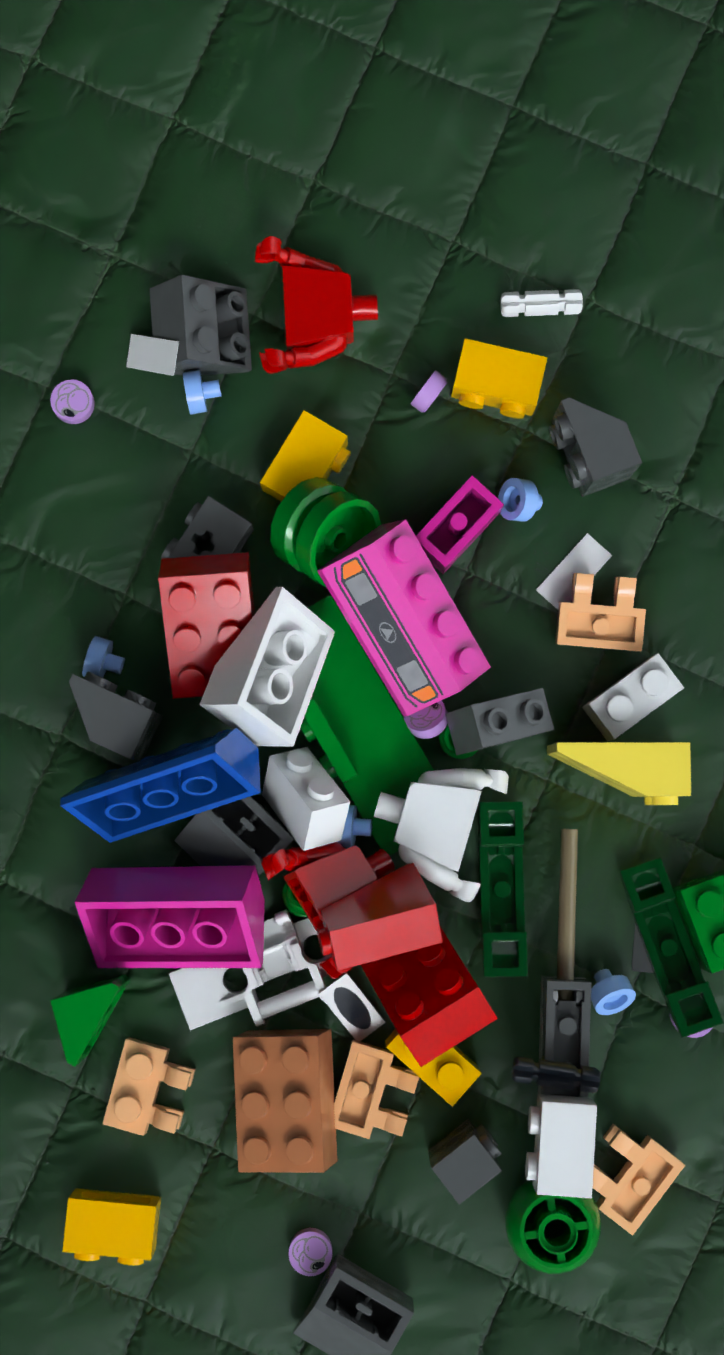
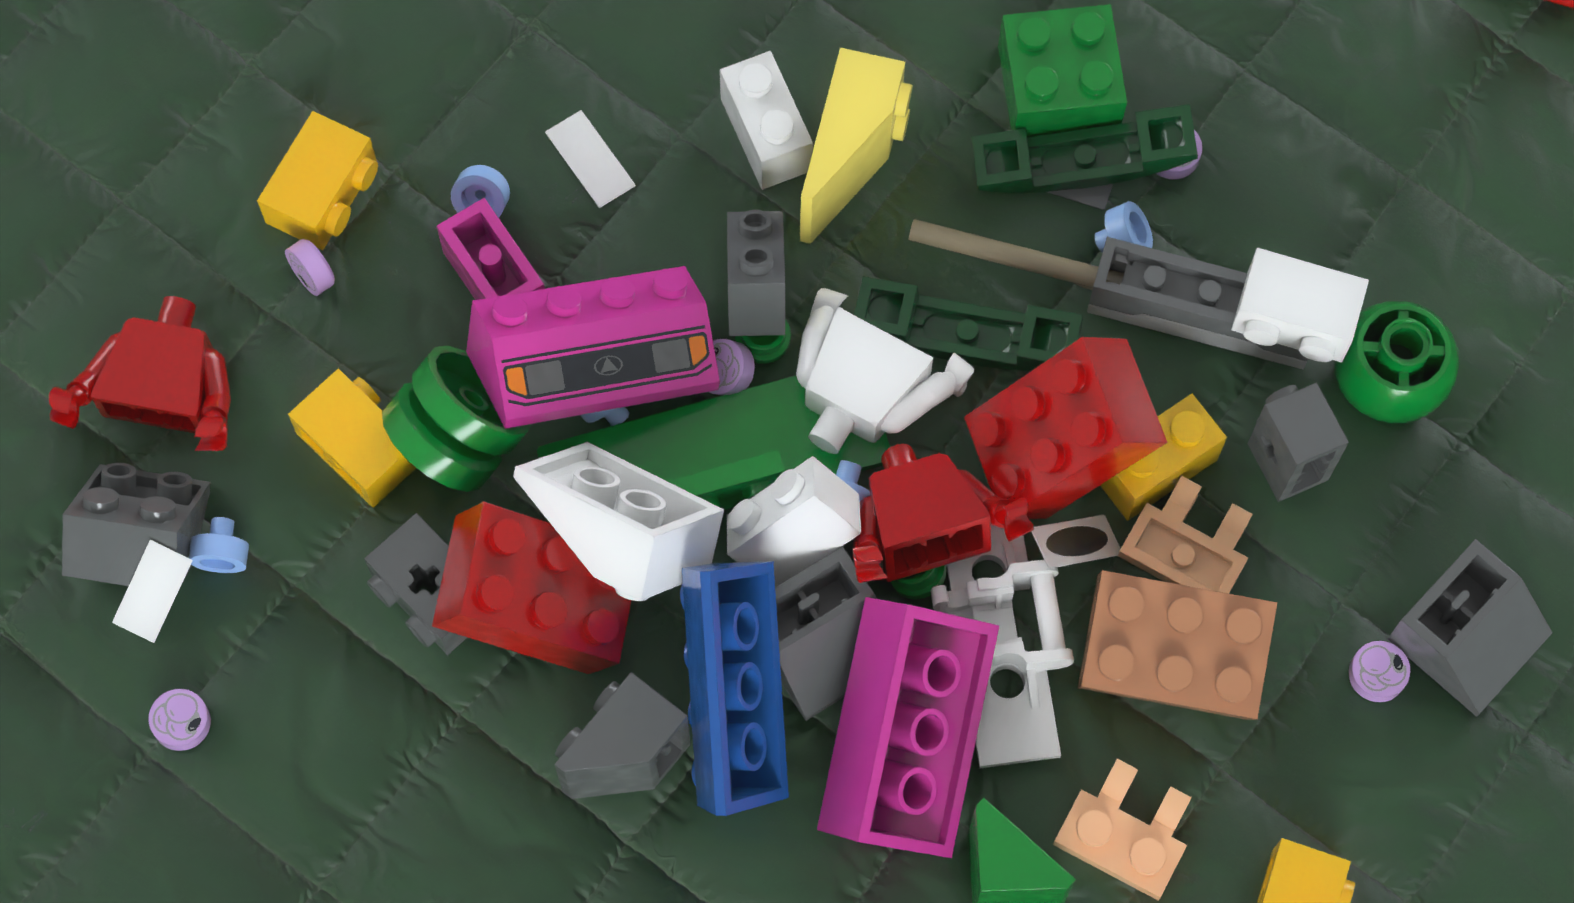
camera: 75 degrees left, 15 degrees down
light blue tile [82,636,125,678] -> none
slope [317,863,443,971] -> none
white axle [500,289,583,317] -> none
black axle [511,1056,600,1093] -> none
dark grey slope [549,398,642,497] -> none
light nougat plate [555,573,646,652] -> none
light nougat plate [593,1124,685,1236] -> none

